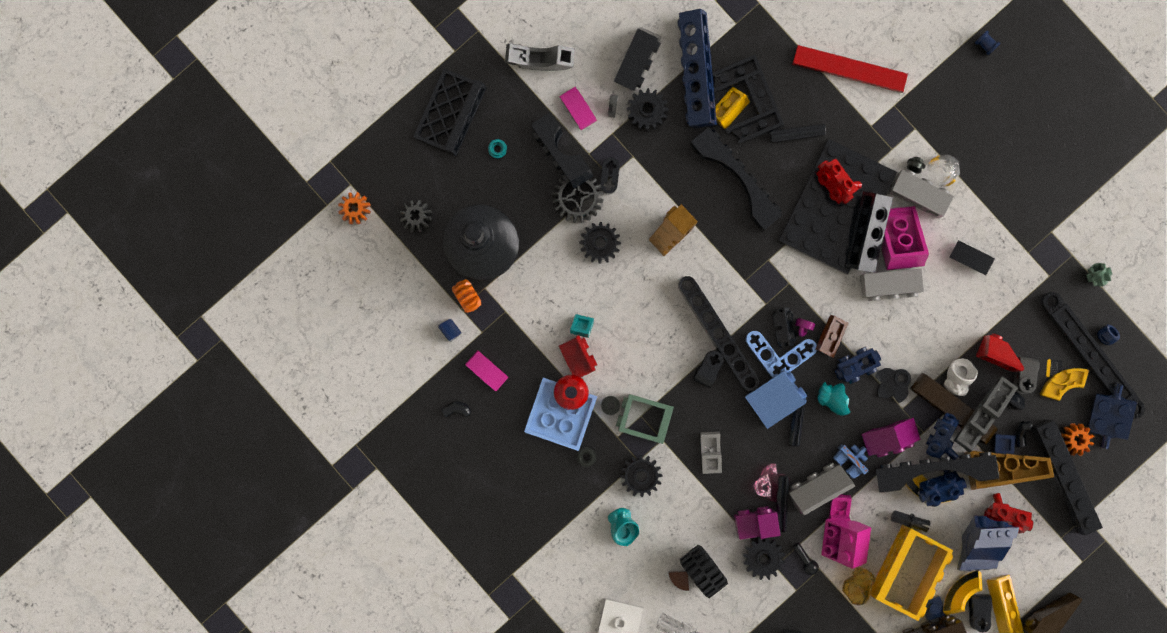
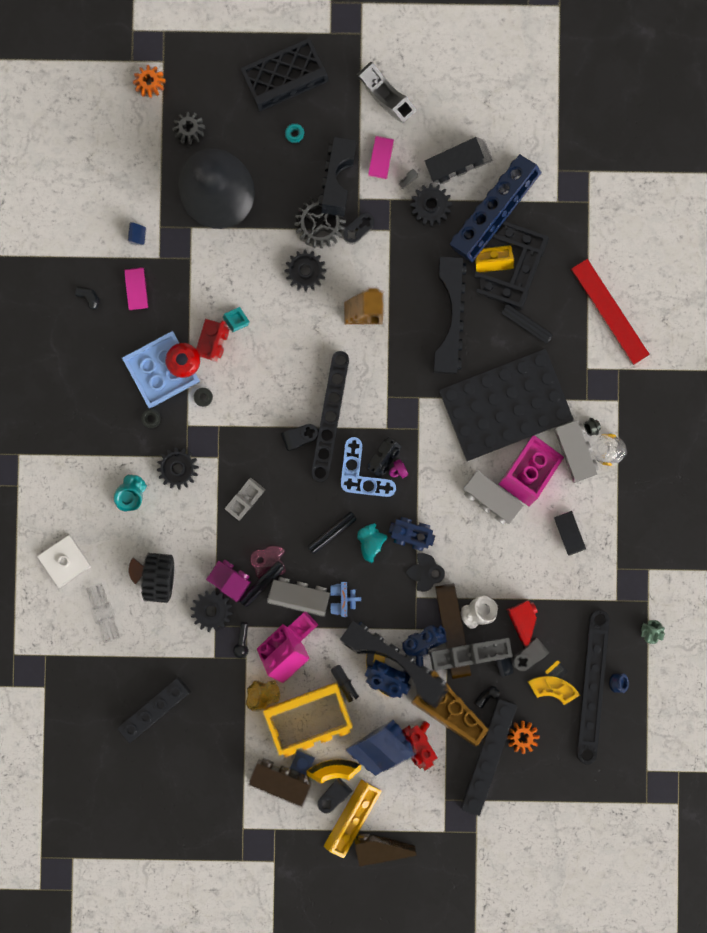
camera: 45 degrees right, 0 degrees up
orange gear [452,279,481,313] -> none
sand green window [616,394,674,444] -> none
medium blue panel [745,369,807,429] -> none
reddish brown plate [815,315,849,358] -> none
red brick [816,158,862,204] -> none
black brick [845,191,893,273] -> none
magenta brick [862,417,921,457] -> none
dark blue plate [993,434,1015,454] -> none
dark blue plate [1088,384,1137,449] -> none

